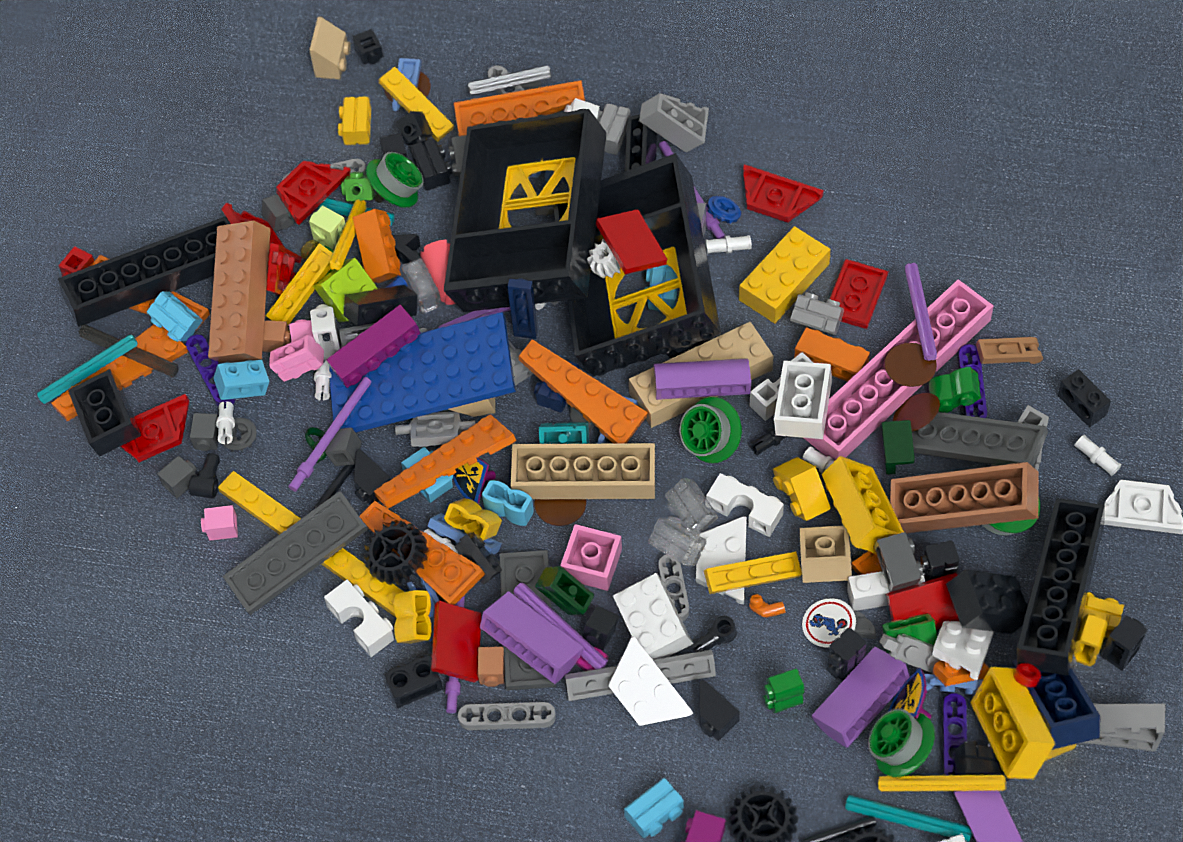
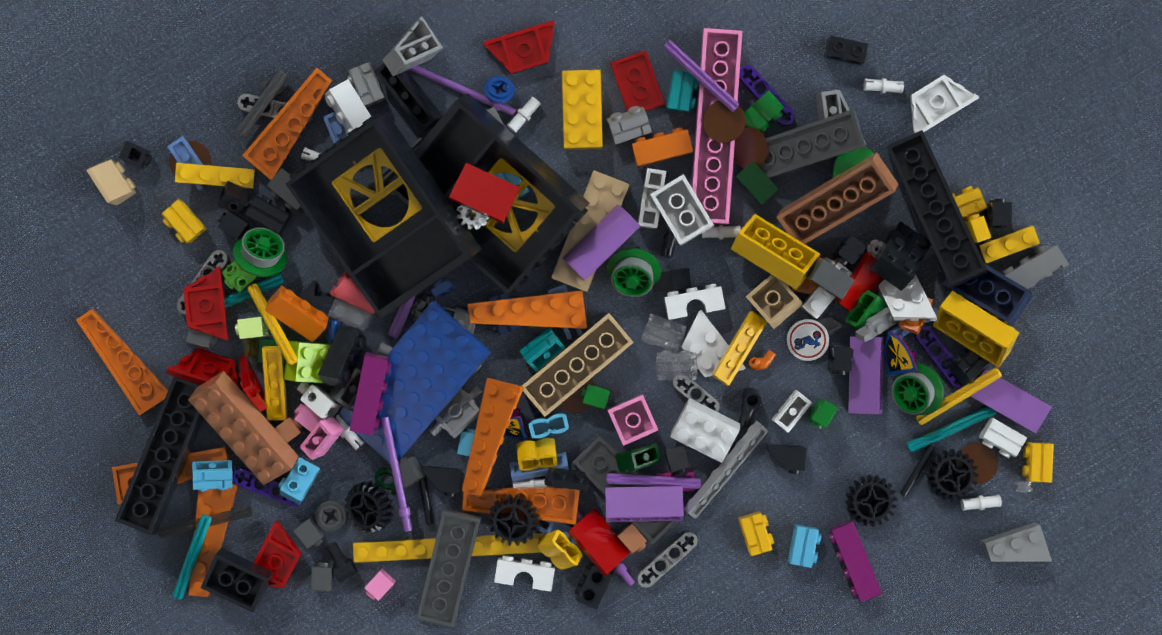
camera: 45 degrees left, 30 degrees up
red brick [59,246,94,277] -> none
white pin [216,402,235,444] -> none
white wing [608,636,693,726] -> none
yellow brick [773,457,831,521] -> none
medium nougat plate [976,337,1043,364] -> none
red tile [1014,663,1041,687] -> none
none -> orange wing [76,309,169,416]
none -> black gear [344,481,394,533]
none -> green brick [580,384,610,409]
none -> black slope [653,269,691,292]
none -> teal brick [666,70,698,113]
none -> yellow brick [738,511,774,556]
none -> white brick [771,390,812,433]
none -> yellow brick [976,226,1040,264]

